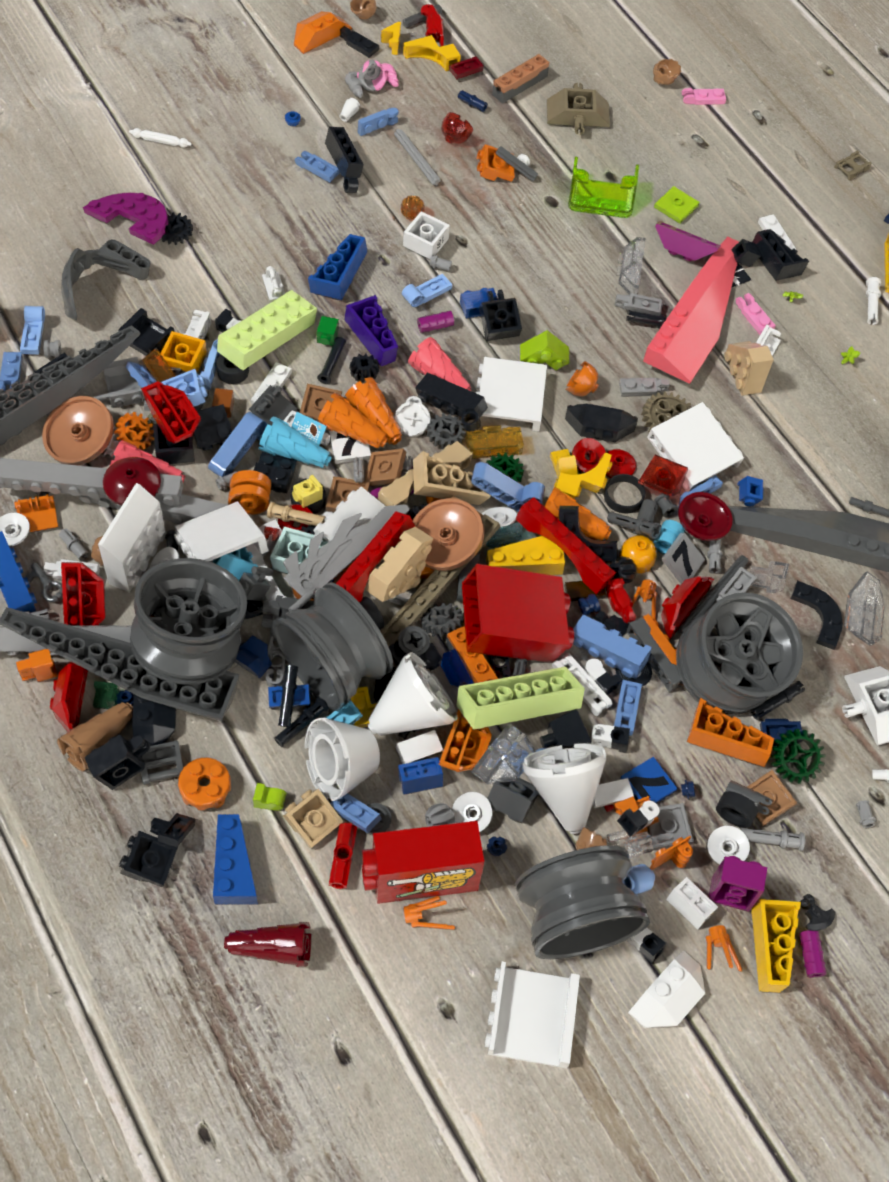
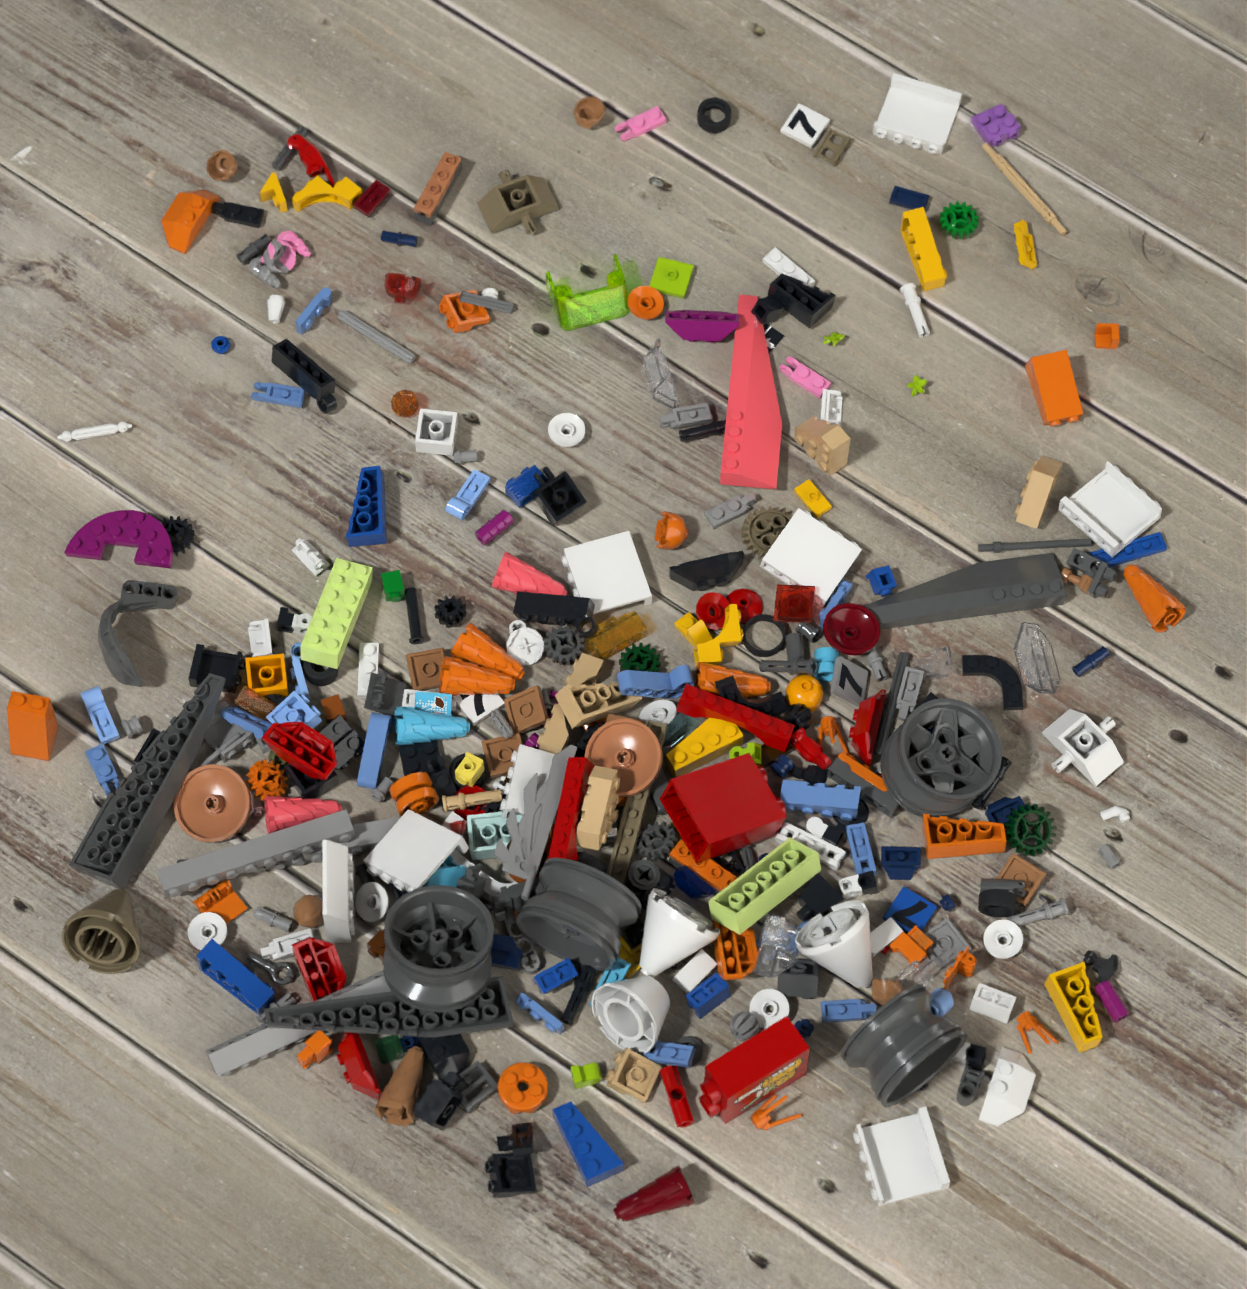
camera: 20 degrees left, 5 degrees up
dark red dish [103,457,161,506] -> none
black pin [278,665,299,727] -> none
dark purple wedge [344,295,398,366] -> none
lime brick [520,330,569,370] -> none
black leg [617,801,660,837] -> none
magenta brick [708,856,768,912] -> none
none -> dark grey pin [236,233,271,264]
none -> black hinge [424,754,457,811]
none -> medium blue hinge [515,992,564,1035]
none -> white dish [548,413,585,447]
none -> orange dish [627,286,664,320]
none -> black tyre [697,97,732,133]
none -> lime leg [729,742,761,764]
none -> white tile [780,103,830,149]
none -> yellow plate [794,479,832,519]
none -> medium blue hinge [821,999,877,1023]
none -> dark blue slope [881,846,921,880]
none -> dark grey piece [956,1064,985,1106]

